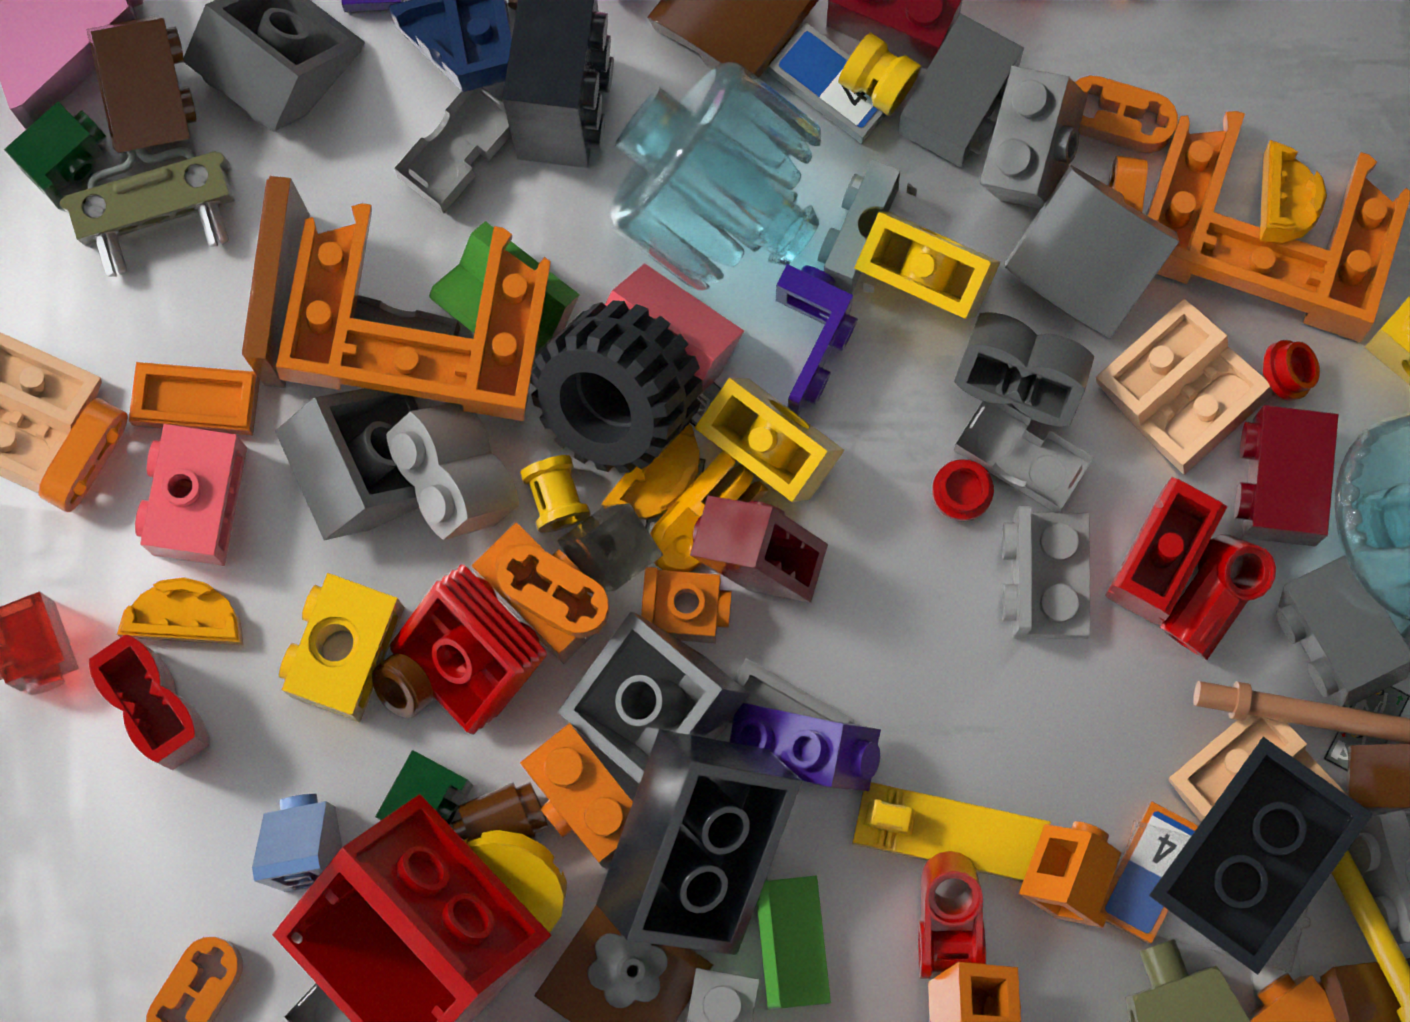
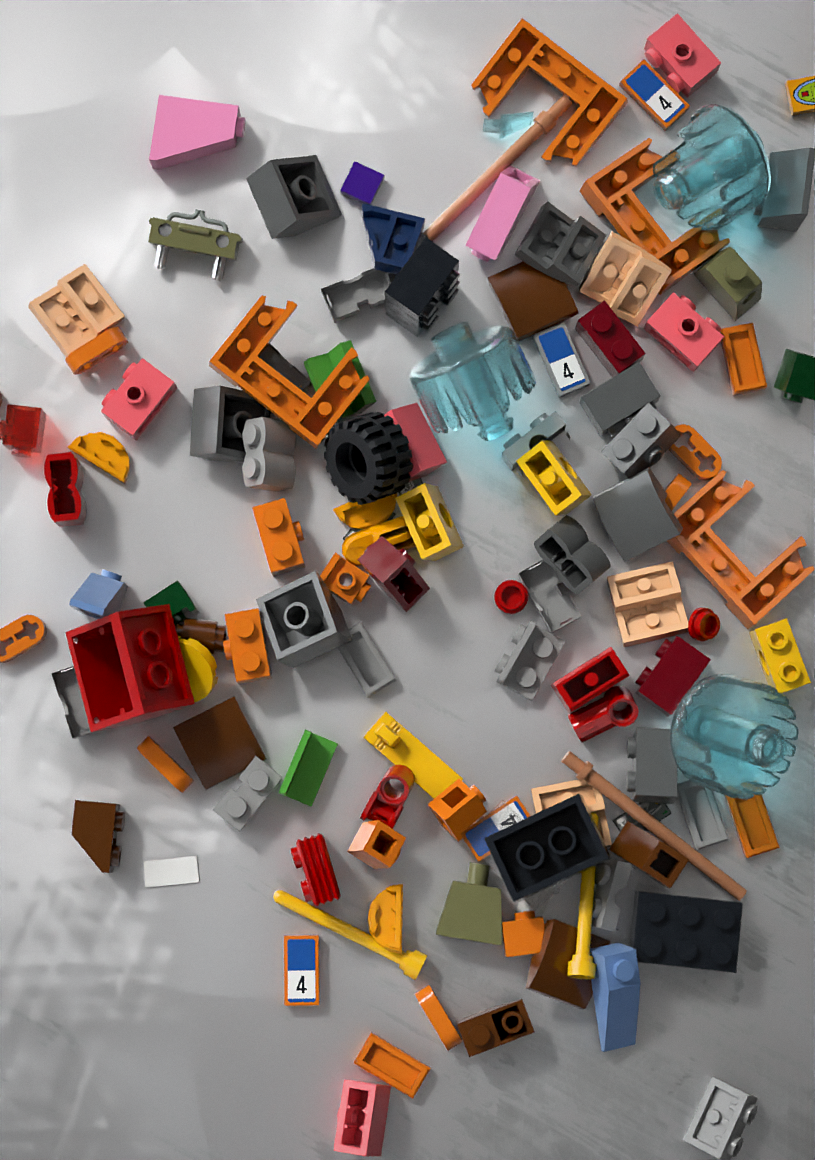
camera: 25 degrees right, 5 degrees up
dark green brick [4,101,106,209] -> none
reddish brown brick [86,15,197,153] -> none
orange tile [128,362,260,436] -> none
dark orange tile [242,176,310,388] -> none
yellow brick [279,573,405,722] -> none
reddish brown tile [372,653,433,718] -> none
red brick [390,564,547,735] -> none
orange beam [497,545,610,638] -> none
yellow bush [520,455,591,533] -> none
clear smoke brick [557,503,663,591] -> none
dark grey plant [587,933,667,1008] -> none
black brick [596,729,802,955] -> none
dark purple bracket [729,703,881,791] -> none
dark purple bracket [776,264,858,415] -> none
yellow wheel [838,32,922,116] -> none
light orange tile [1260,140,1327,243] -> none

